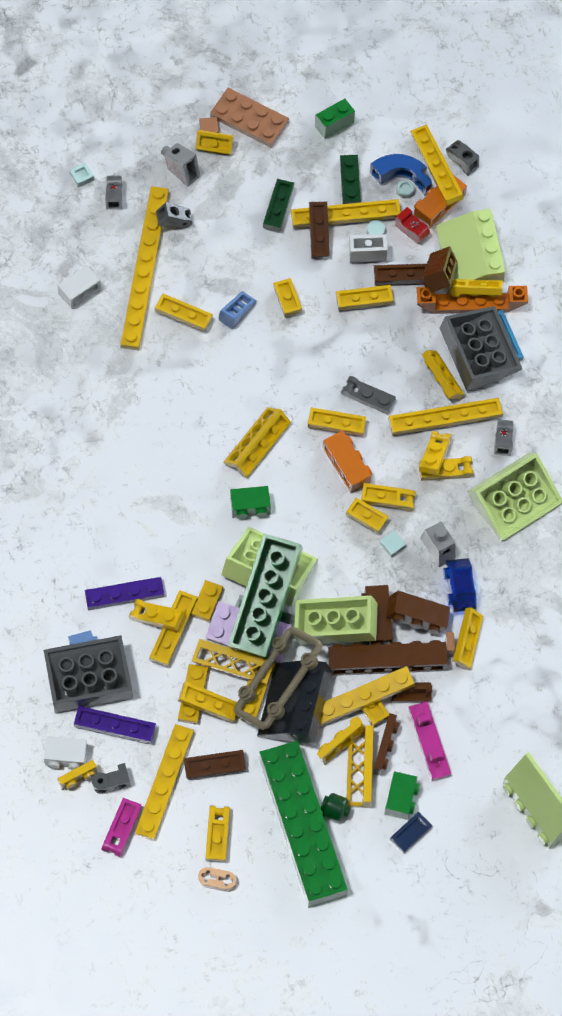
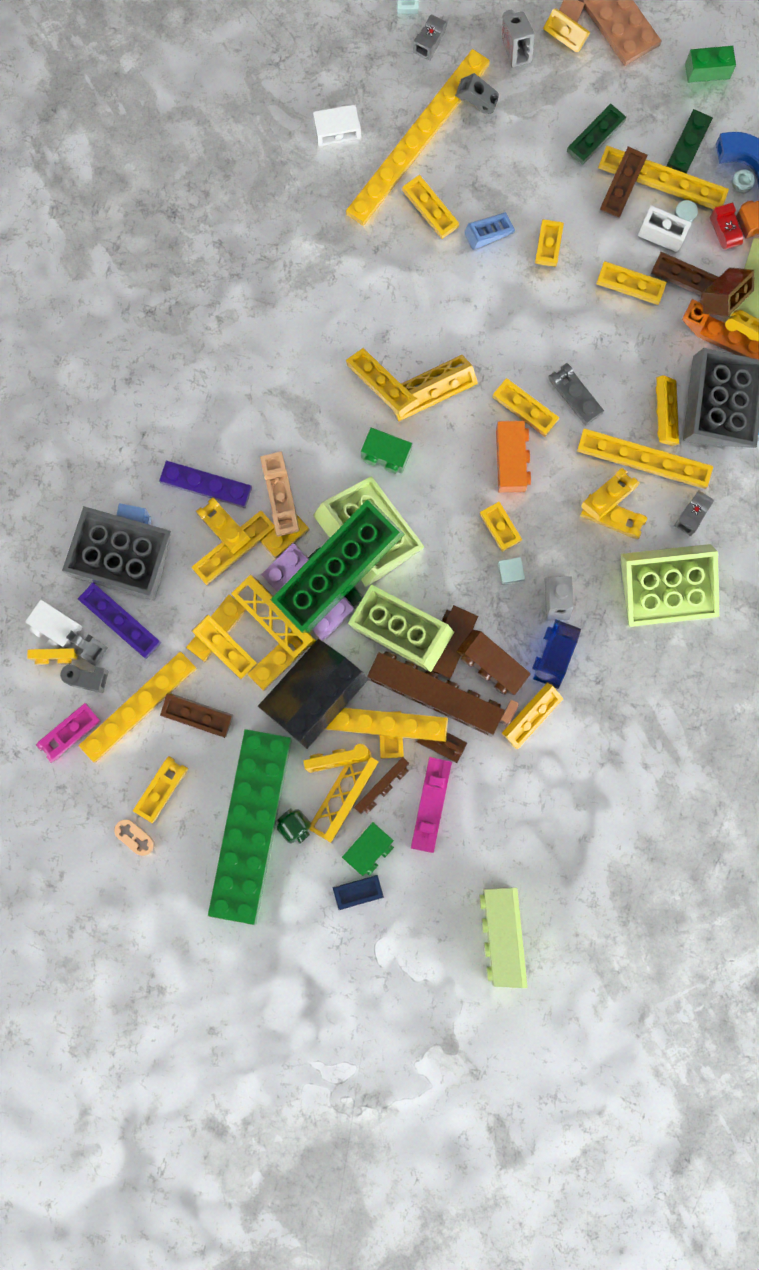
camera: 30 degrees right, 15 degrees up
dark tan bar [234,627,323,730] -> none
yellow plate [361,483,416,512] -> none
none -> dark grey plate [66,631,108,666]
none -> light nougat slope [260,451,299,536]
none -> yellow plate [346,348,418,417]

